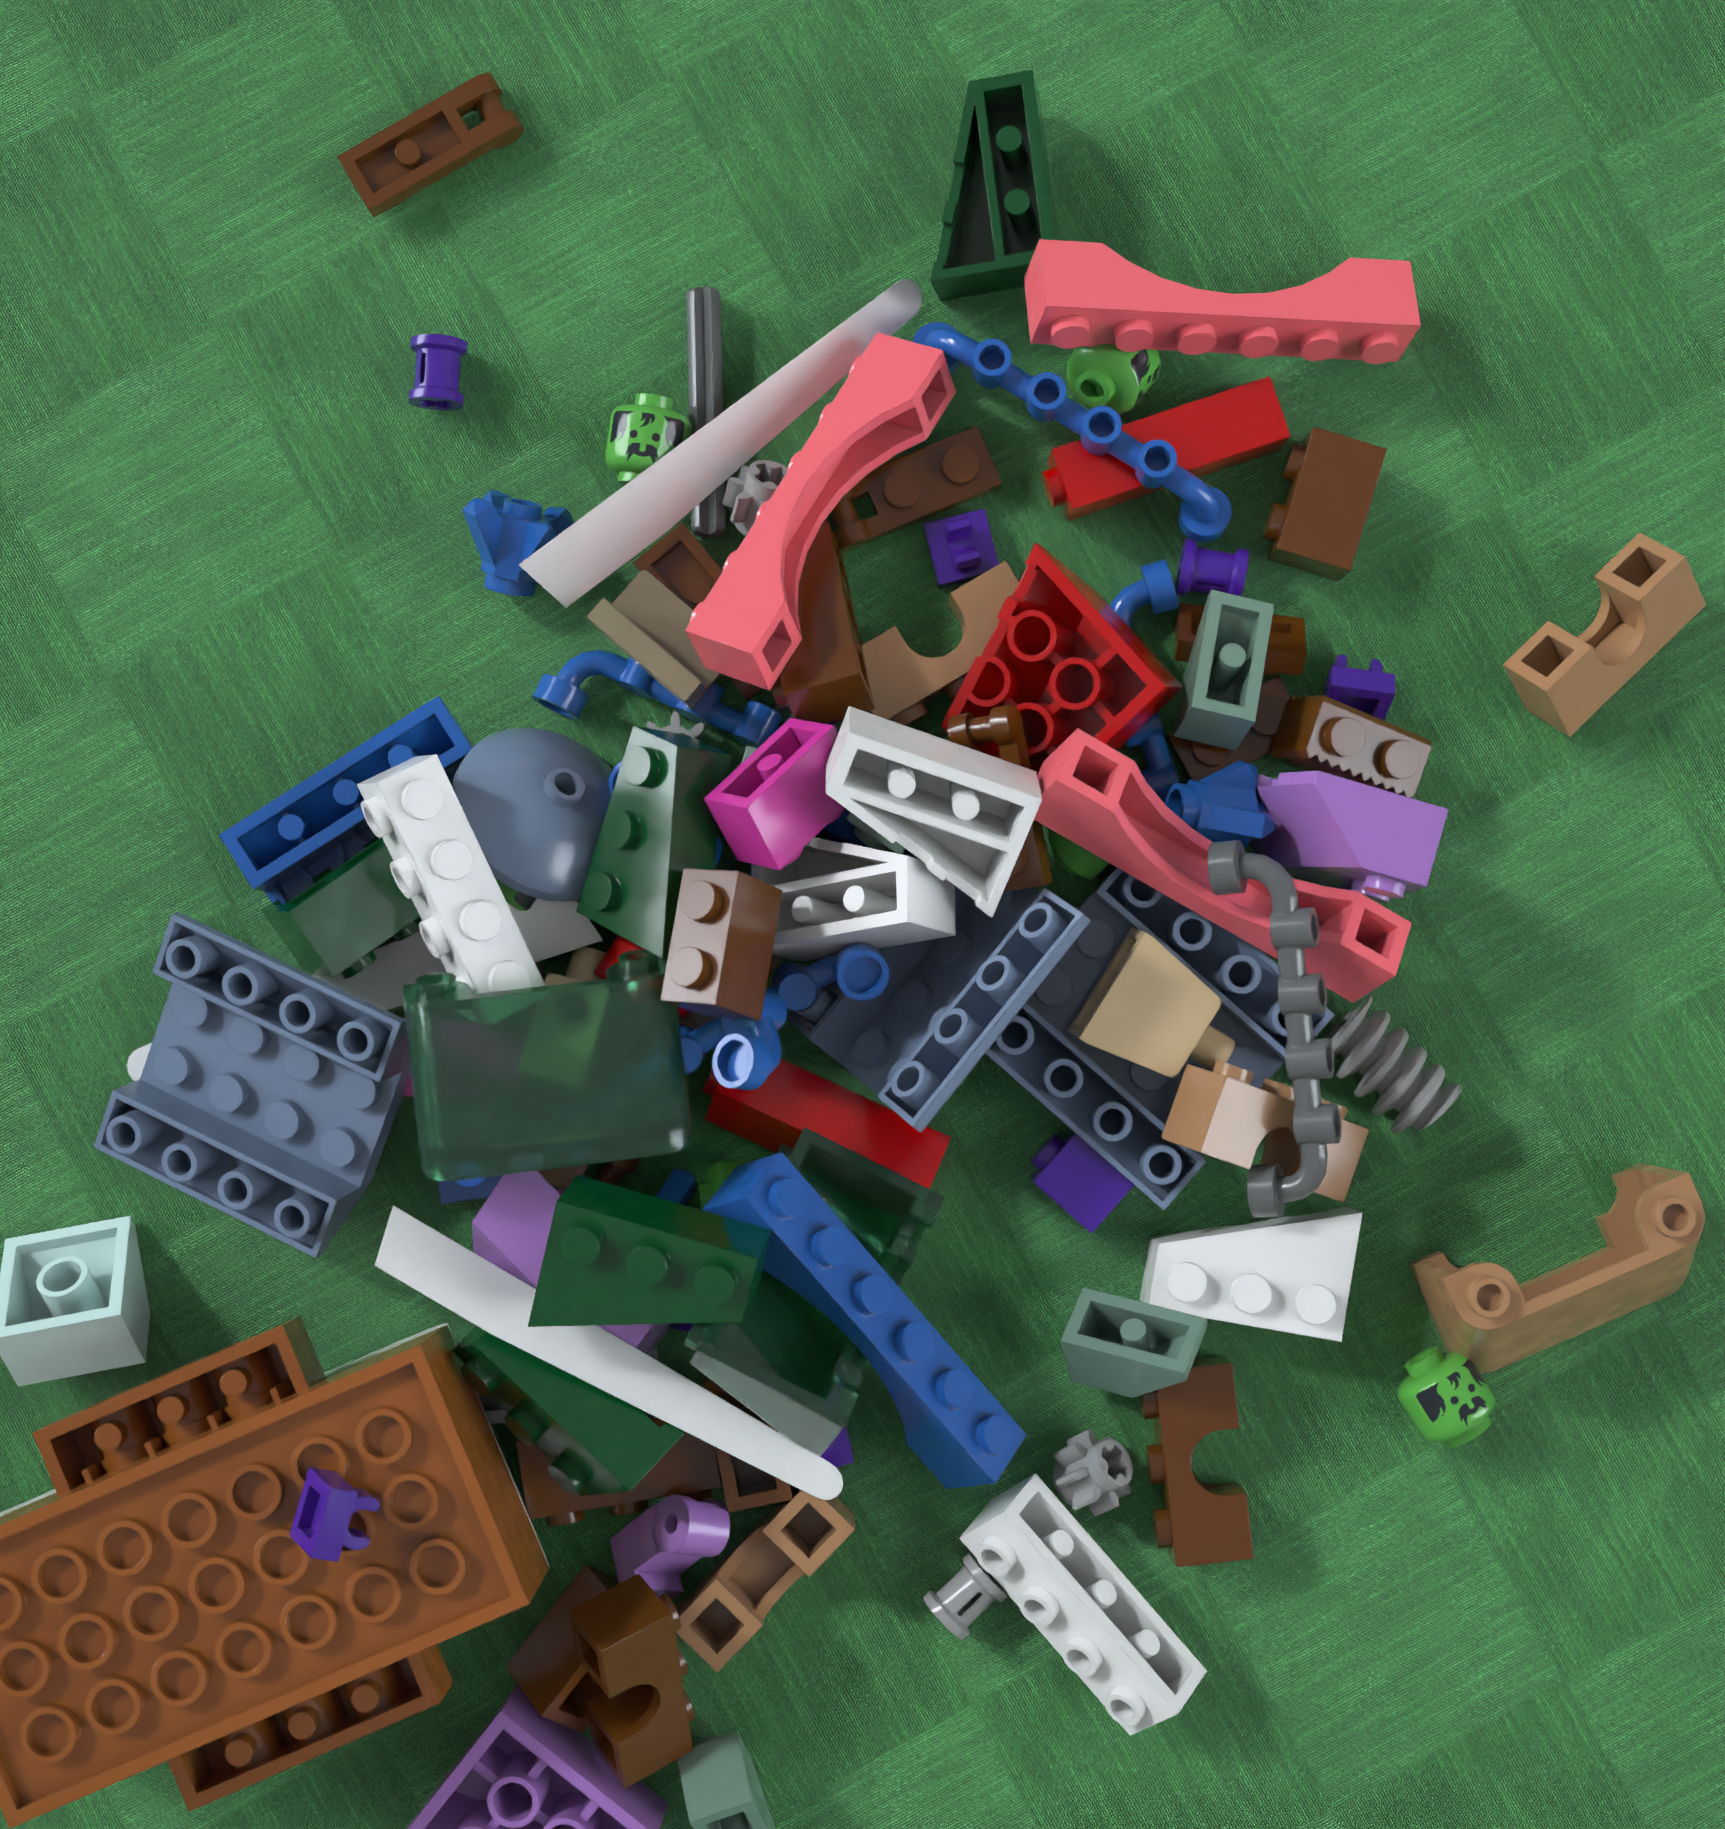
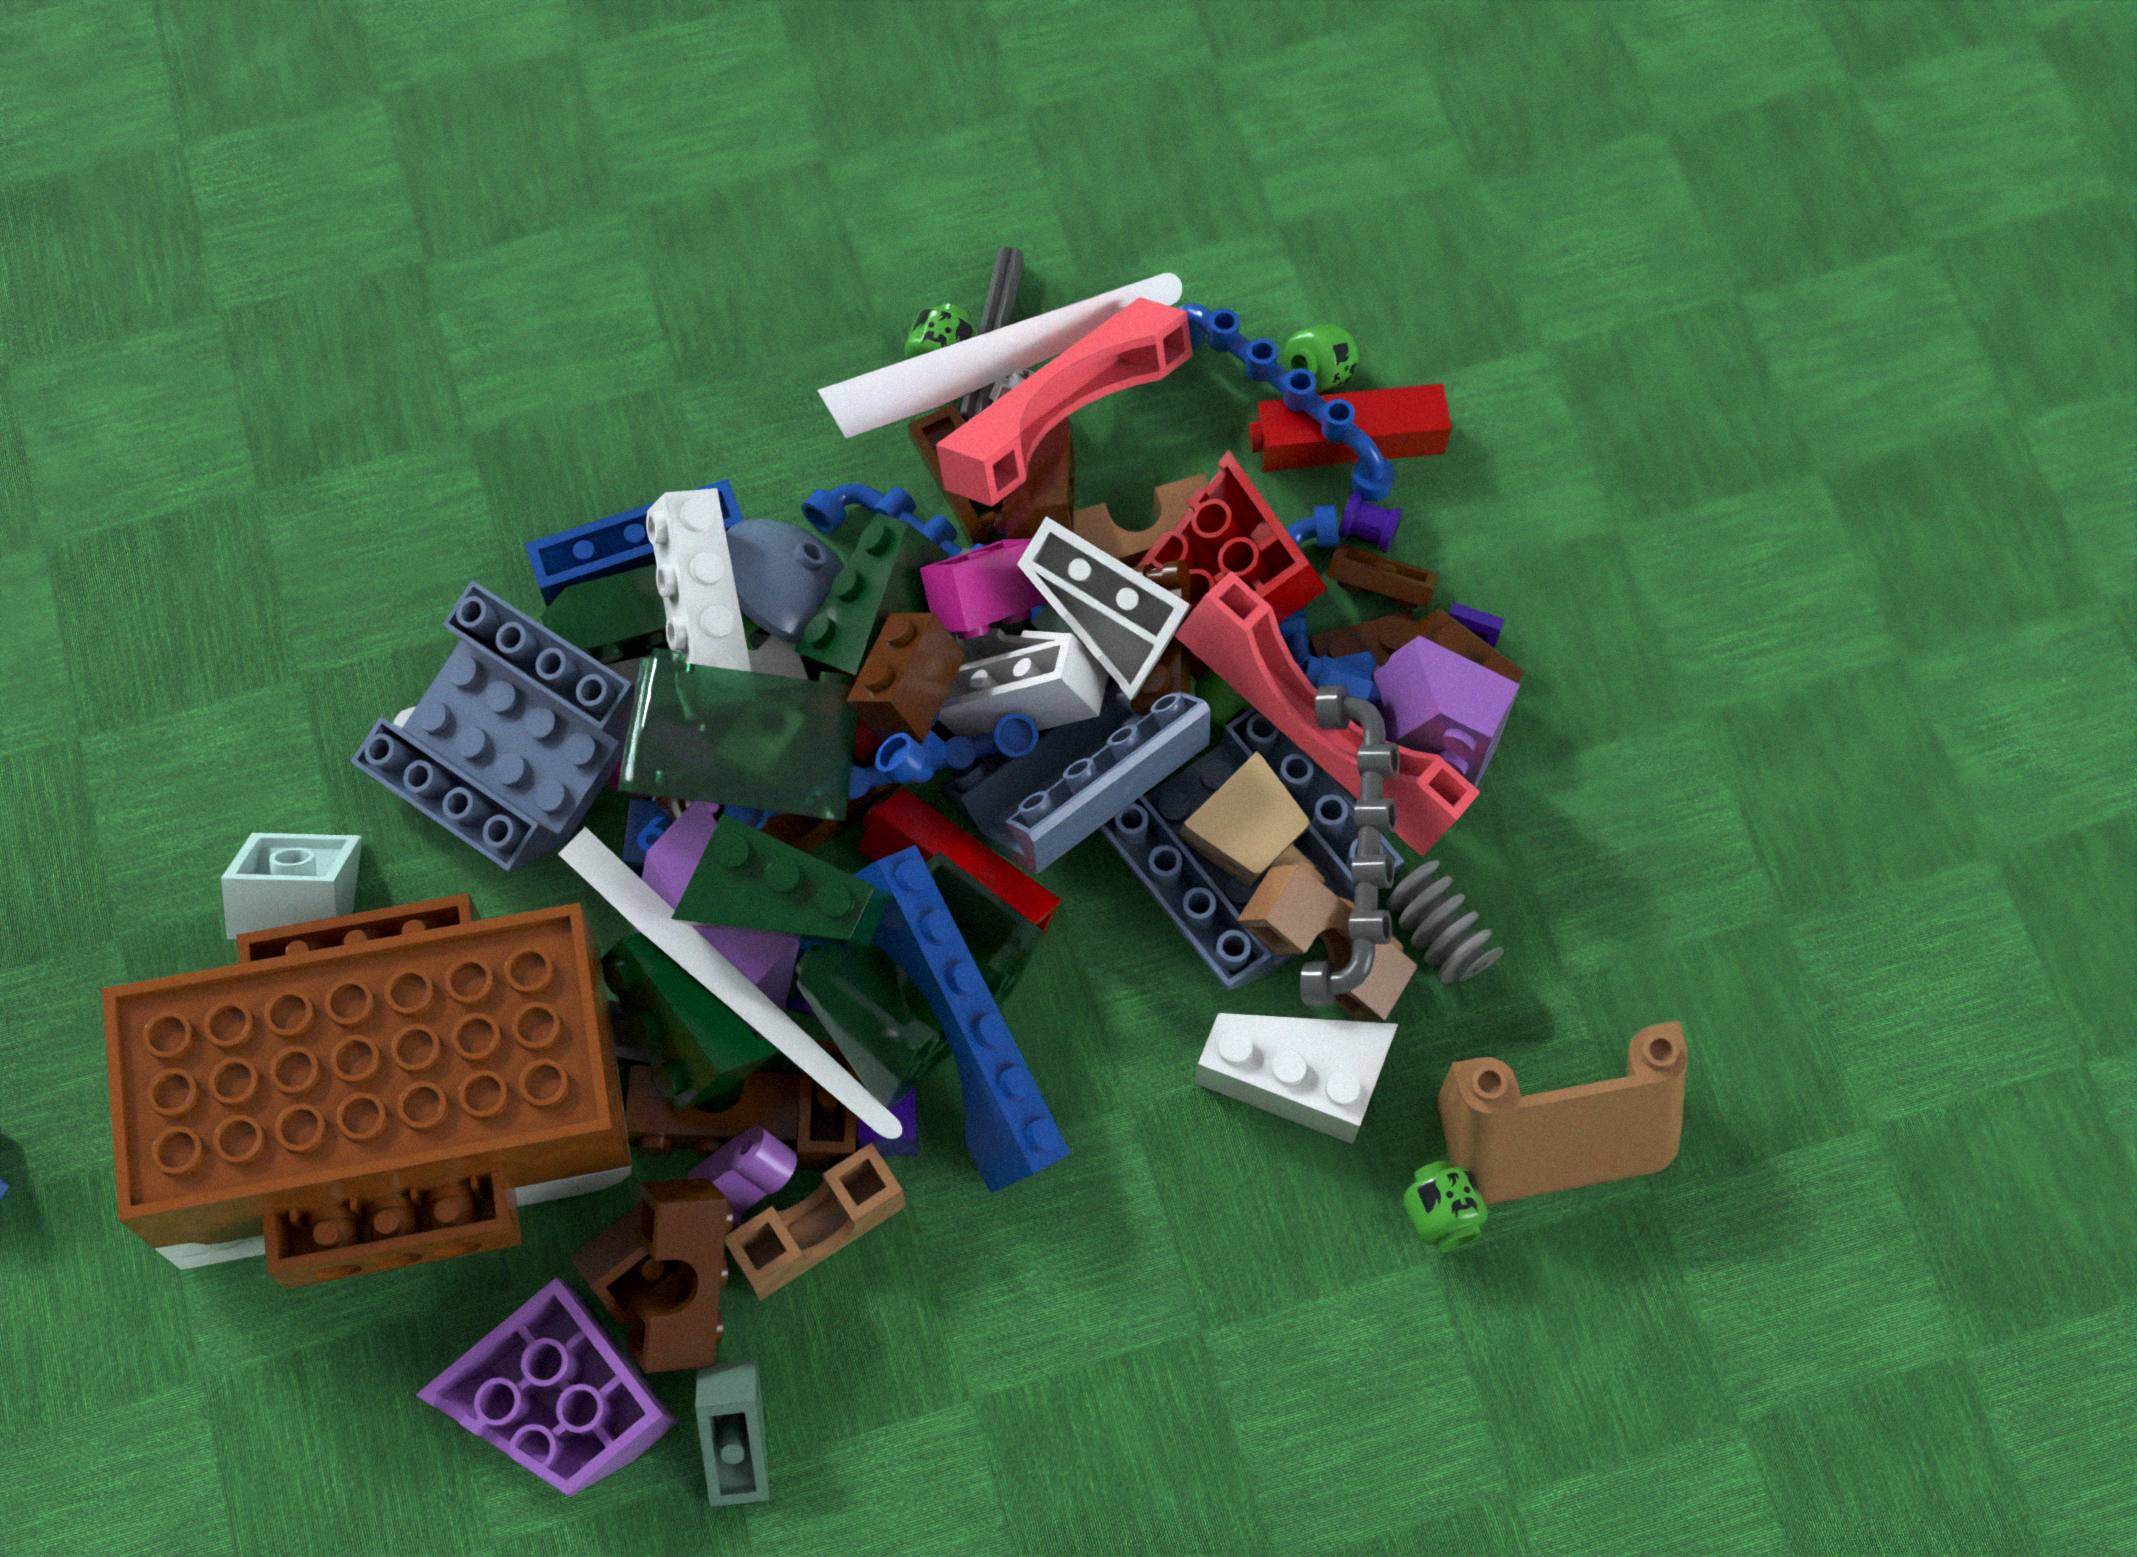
camera: 15 degrees right, 20 degrees down
dark purple tile [289,1467,380,1562] -> none
reddish brown plate [337,73,524,218] -> none
dark purple bush [408,334,468,411] -> none
blue rock [462,490,574,596] -> none
dark tan panel [587,570,721,710] -> none
reddish brown plate [830,425,1002,553] -> none
dark purple tile [923,508,999,589] -> none
light grey bush [923,1552,1009,1641] -> none
dark green wedge [930,70,1059,301] -> none
white brick [959,1473,1207,1736] -> none
coral arch [1024,239,1421,364] -> none
dark purple brick [1029,1130,1134,1233] -> none
light grey gear [1053,1429,1133,1516] -> none
sand green slope [1060,1287,1208,1398] -> none
reddish brown arch [1140,1355,1254,1567] -> none
sand green slope [1173,589,1274,751] -> none
reddish brown brick [1262,427,1387,582] -> none
medium nougat arch [1503,532,1706,737] -> none

